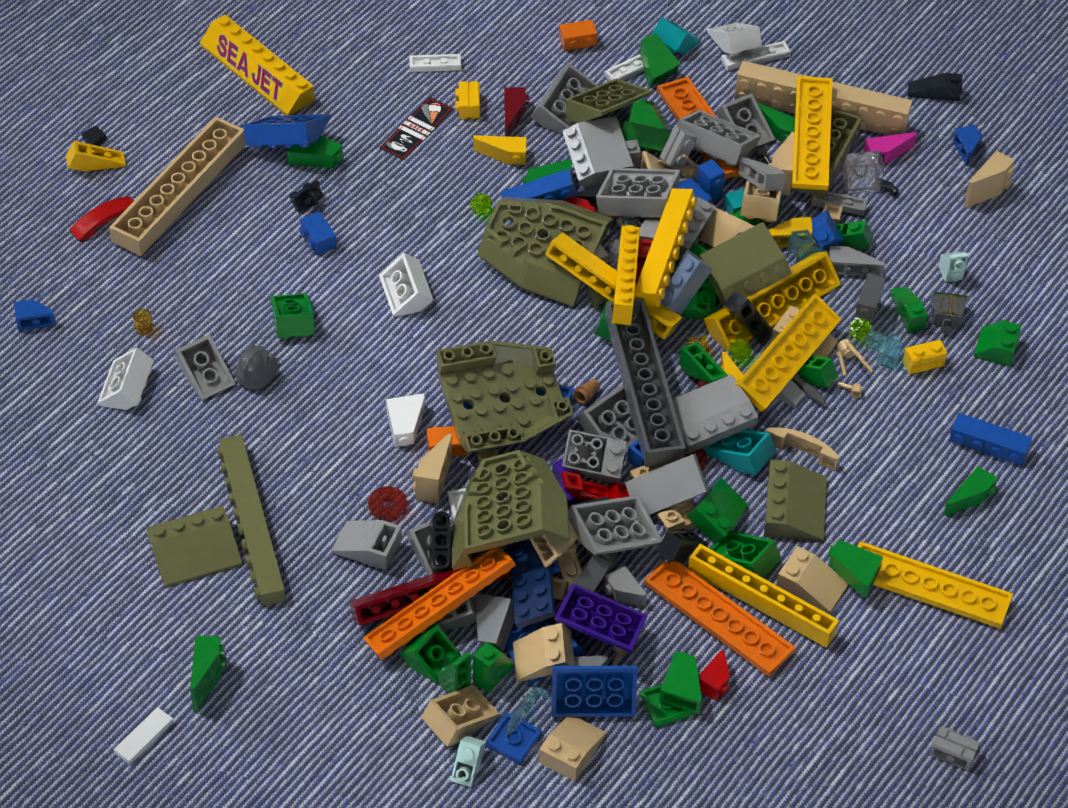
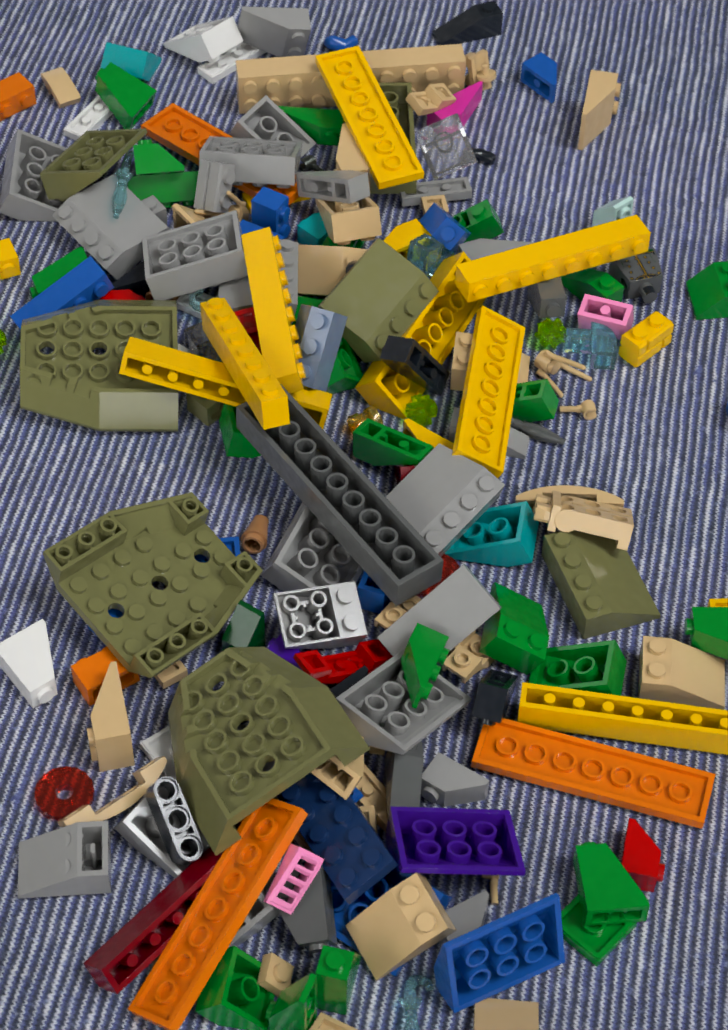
camera: 25 degrees left, 0 degrees up
none -> tan slope [41,67,81,109]
none -> tan slope [58,756,167,827]
none -> clear light blue piece [112,150,134,219]
none -> slope [222,600,265,651]
none -> light grey slope [237,6,311,57]
none -> tan plate [257,952,294,997]
none -> bright pink slope [264,843,324,915]
none -> blue arm [324,35,358,51]
none -> green slope [401,623,449,709]
none -> tan slope [405,83,457,116]
none -> yellow brick [455,214,651,303]
none -> tan hips [465,49,496,91]
none -> tan hips [533,490,634,551]
none -> bright pink brick [577,294,634,340]

